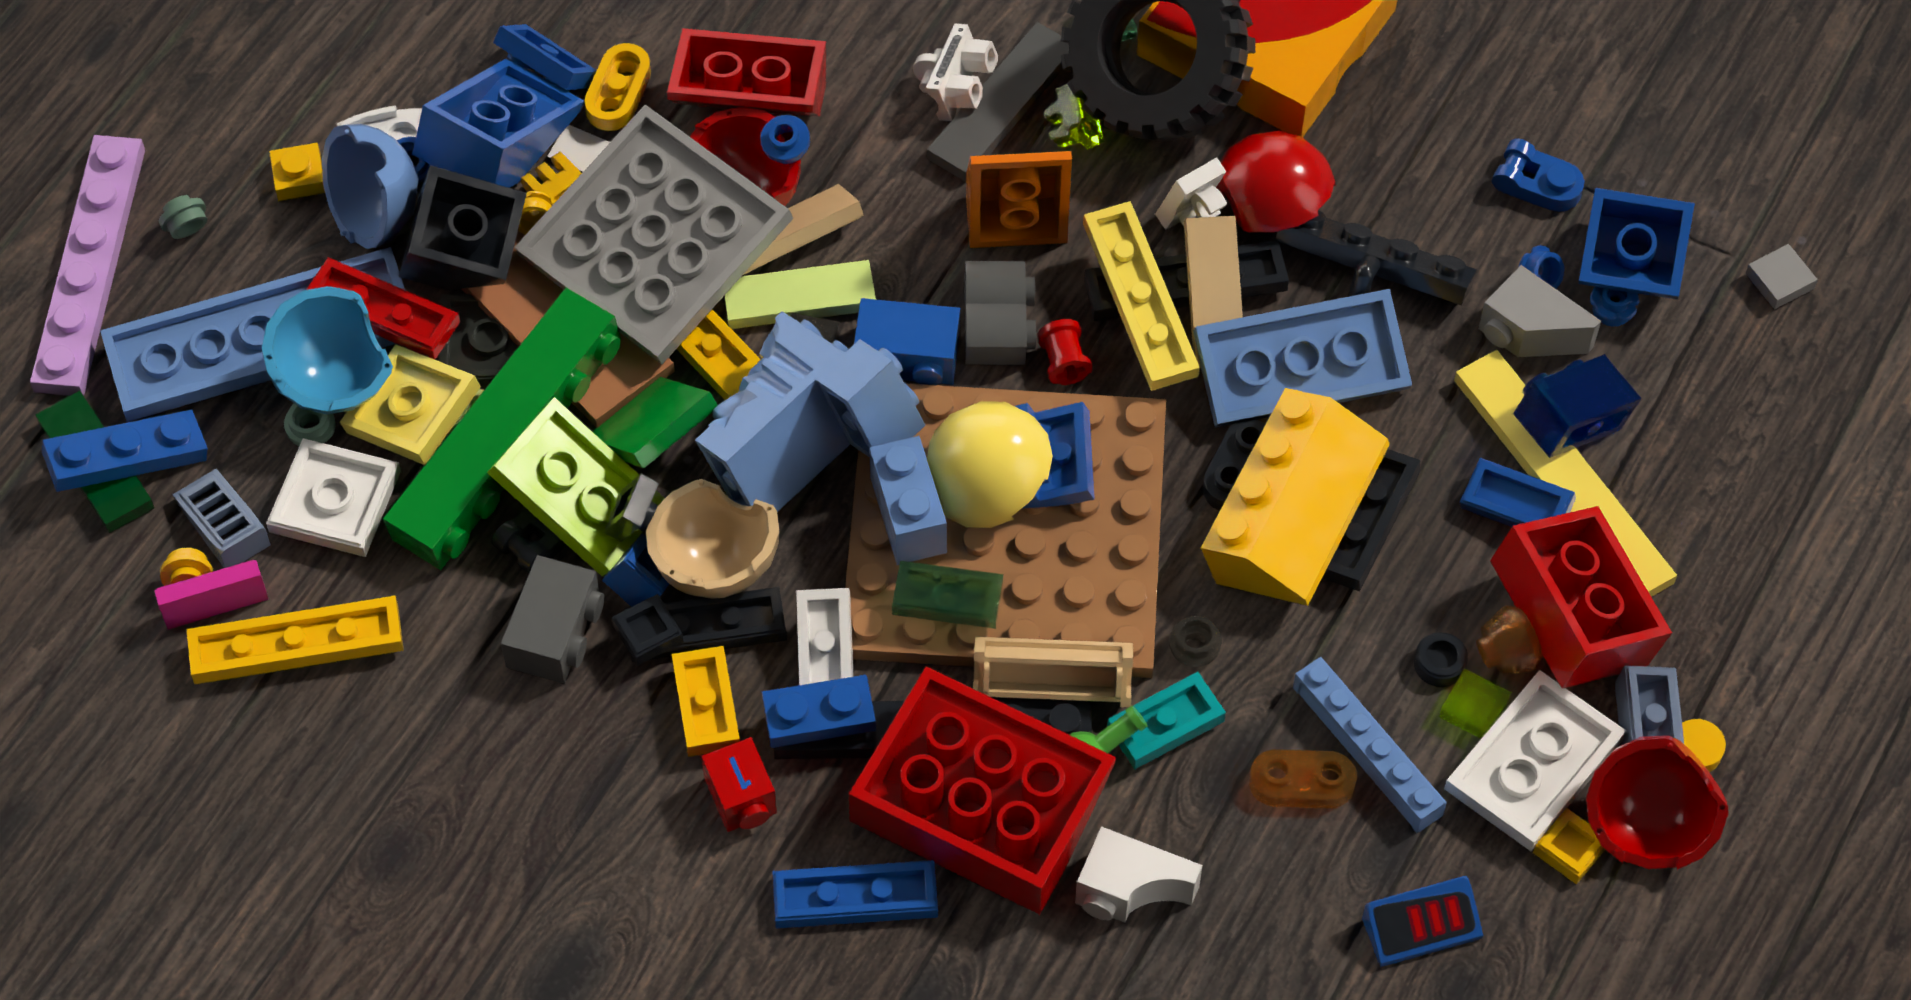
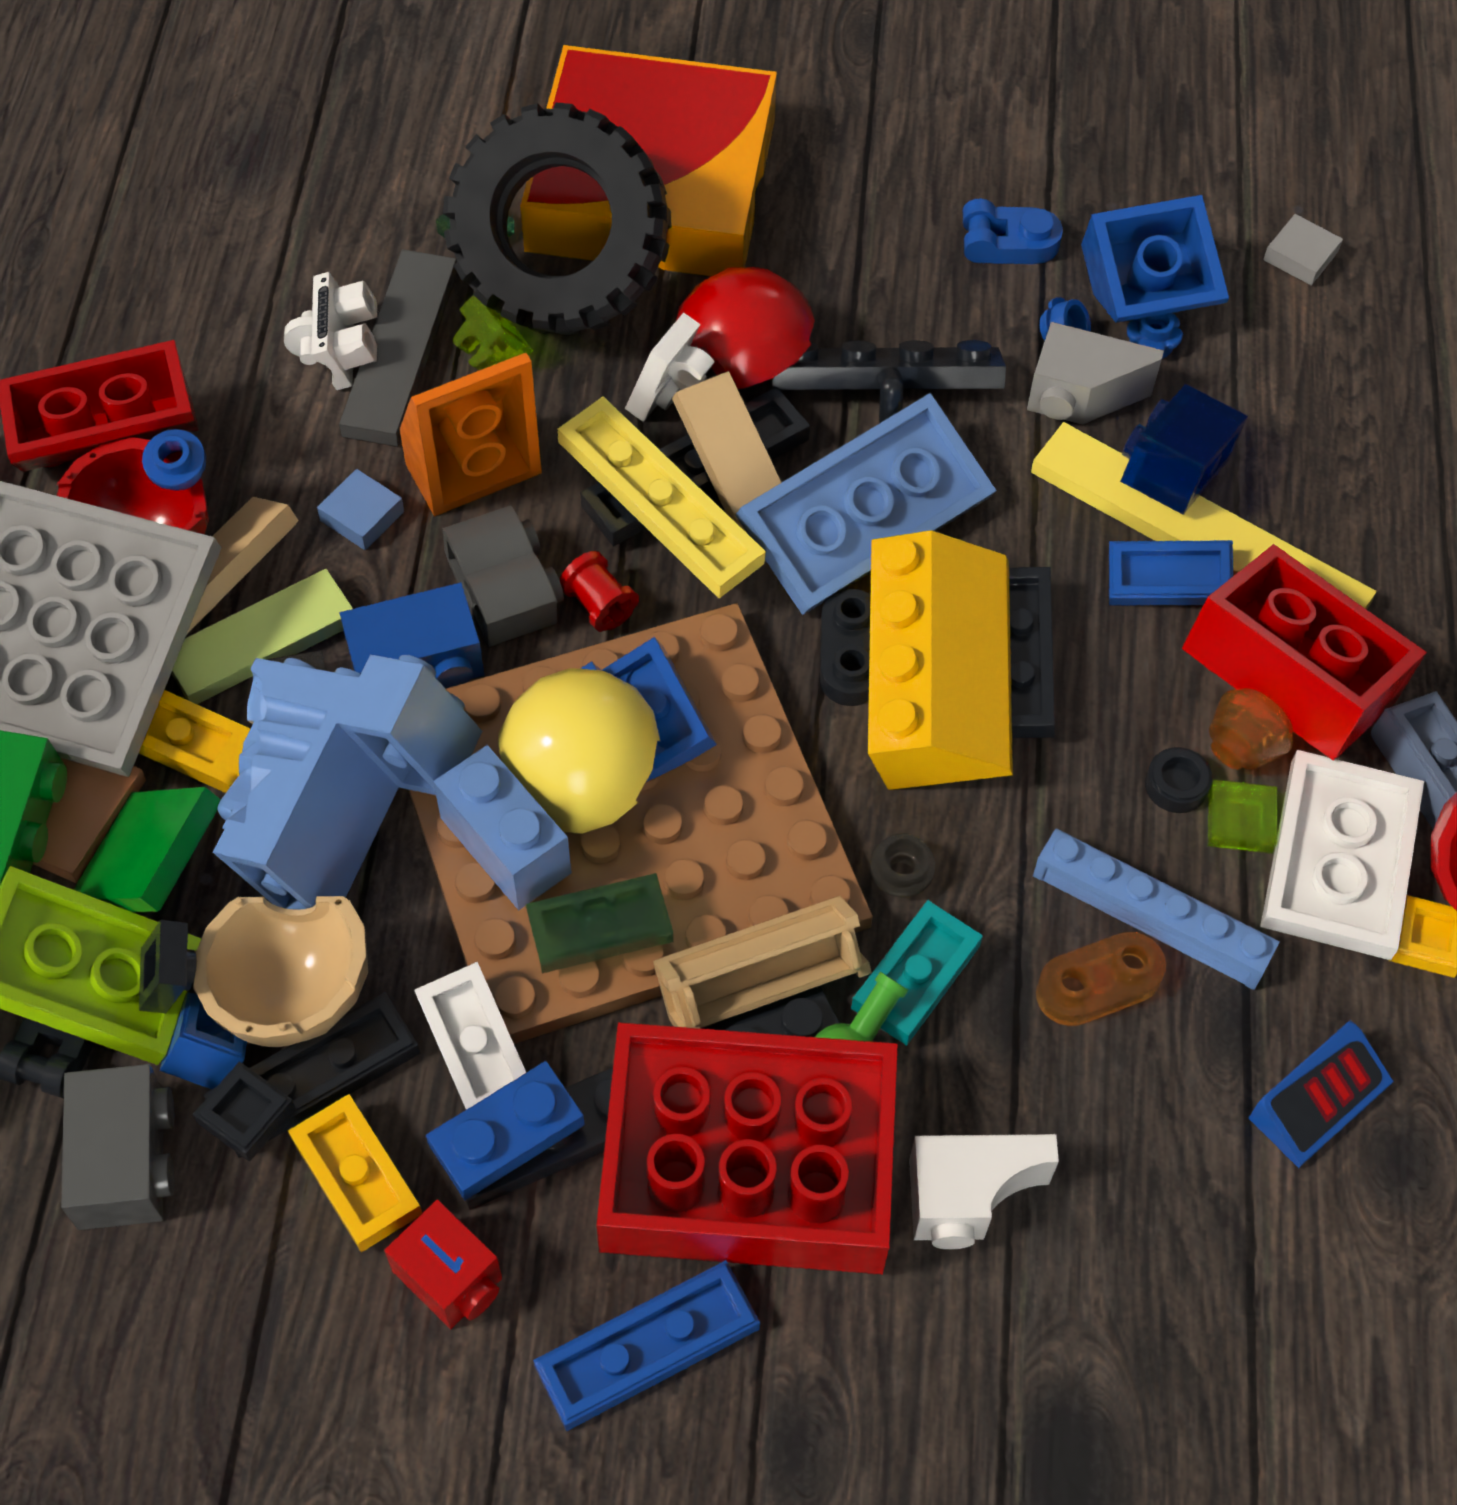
camera: 25 degrees left, 0 degrees up
none -> medium blue tile [317,469,404,550]

